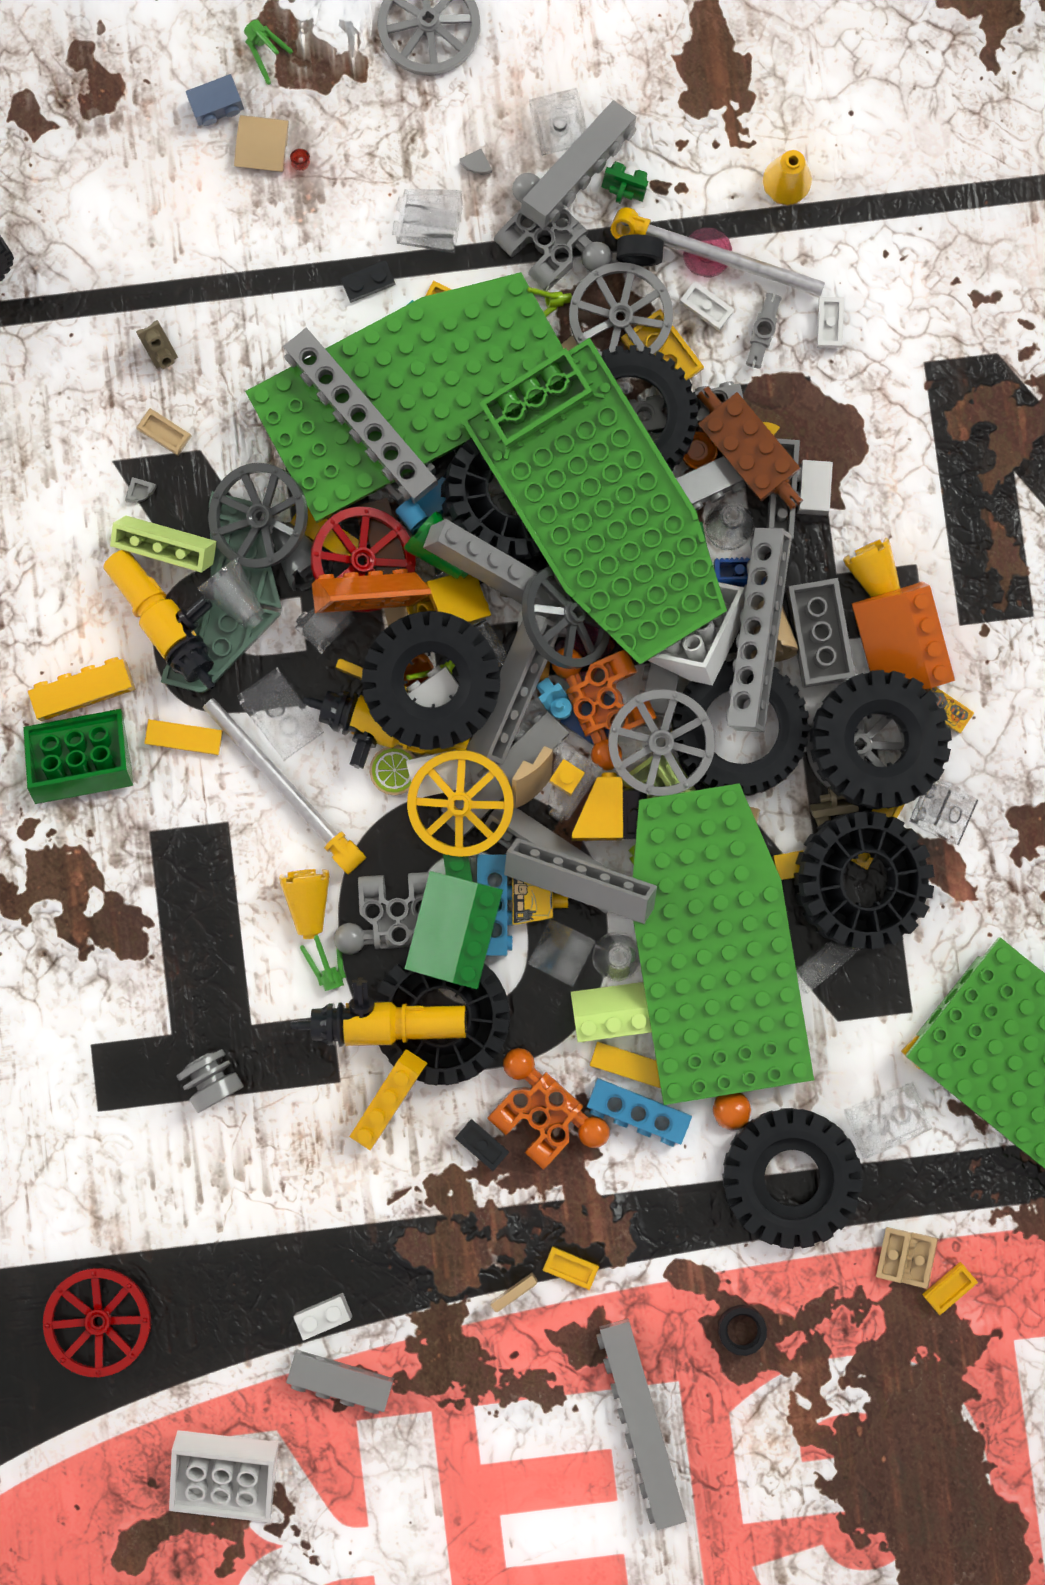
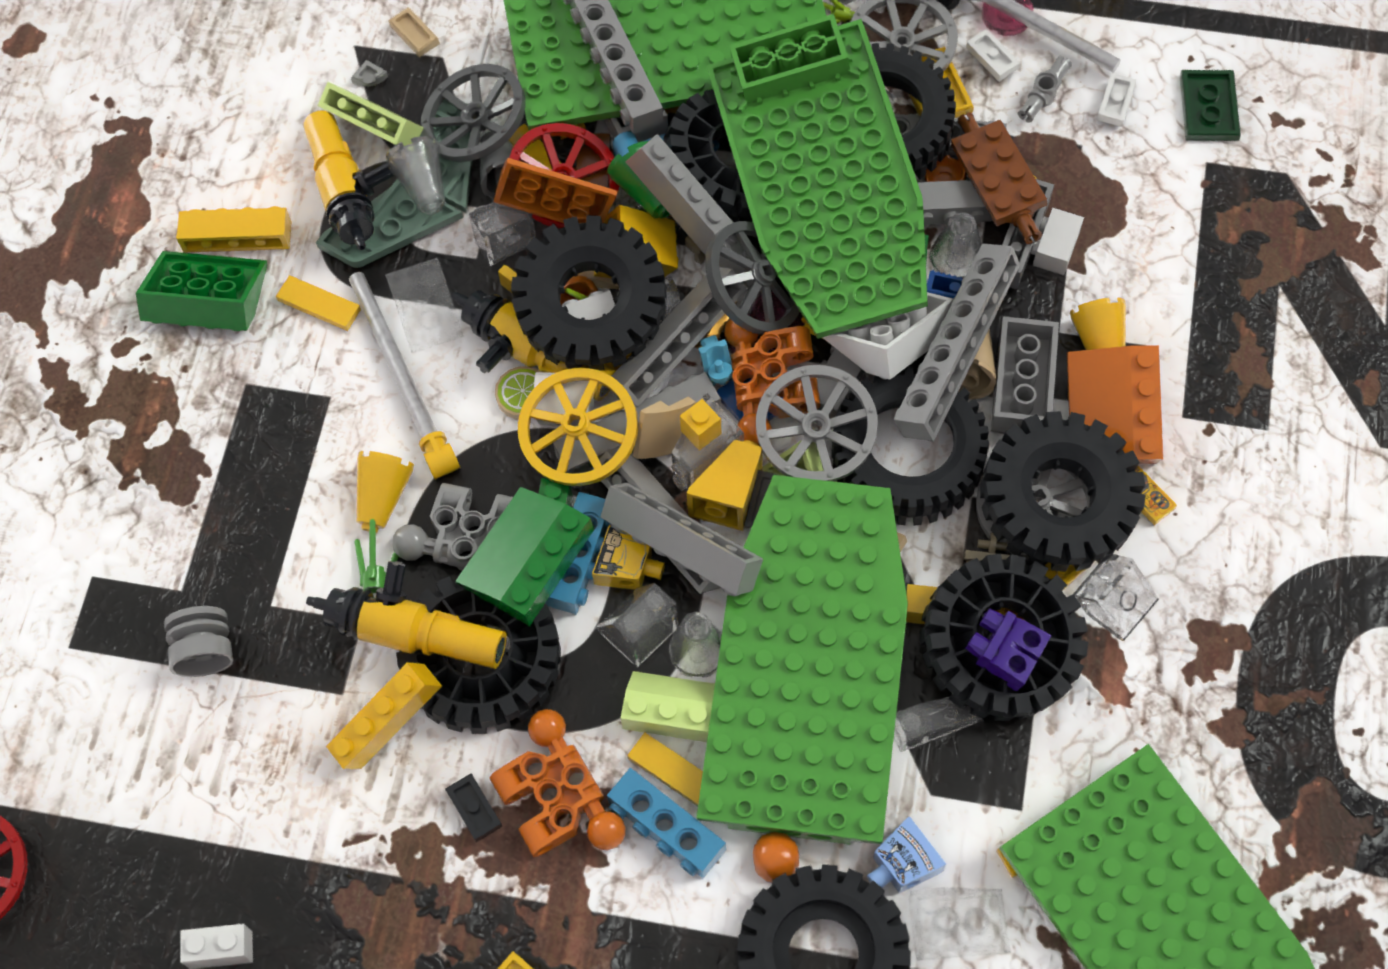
camera: 15 degrees right, 20 degrees down
none -> light blue torso [867,816,946,893]
none -> dark purple hips [966,609,1052,691]
none -> dark green tile [1179,70,1241,141]

